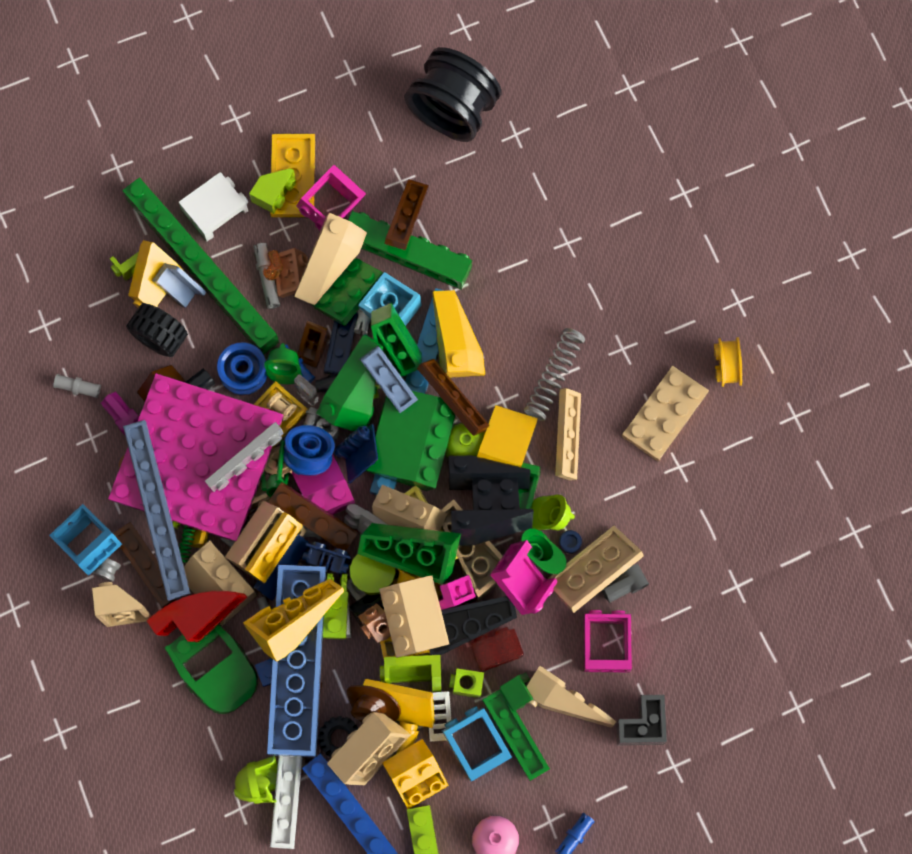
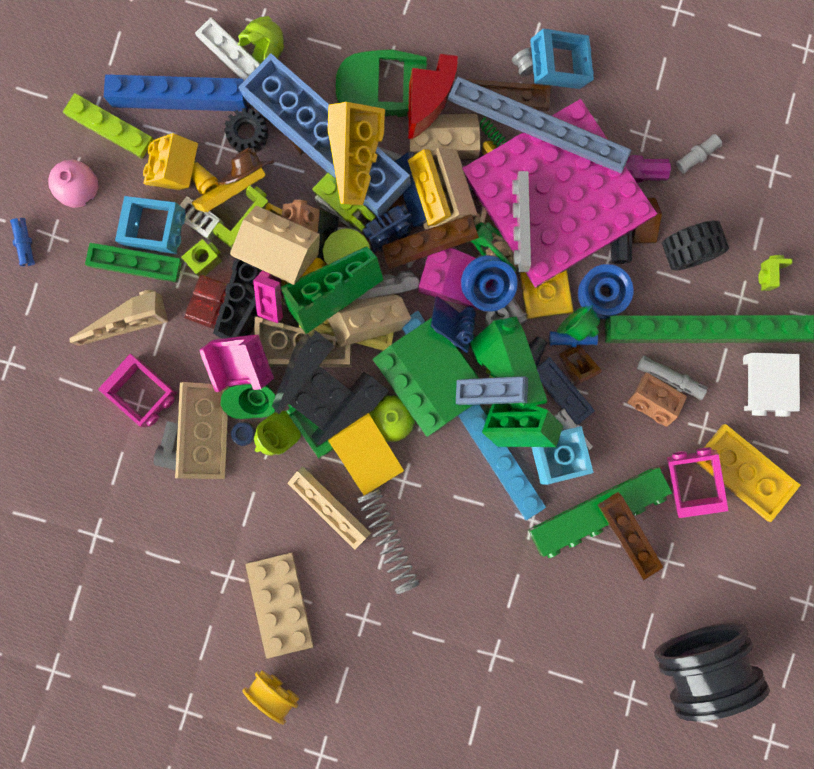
camera: 135 degrees right, 10 degrees up
tan slope [92,582,151,627] -> none
yellow slope [128,240,184,308] -> none
sand blue panel [152,263,207,308] -> none
lime slope [249,168,296,214] -> none
clear orange arm [263,250,283,280] -> none
tan bush [267,392,297,421] -> none
tan wedge [294,213,367,305] -> none
clear tile [294,374,319,406] -> none
green plate [311,257,383,326] -> none
tan slope [327,712,411,785] -> none
reddish brown tile [417,359,489,436] -> none
yellow wedge [432,290,485,378] -> none
green panel [500,672,533,711] -> none
dark grey brick [616,695,667,746] -> none

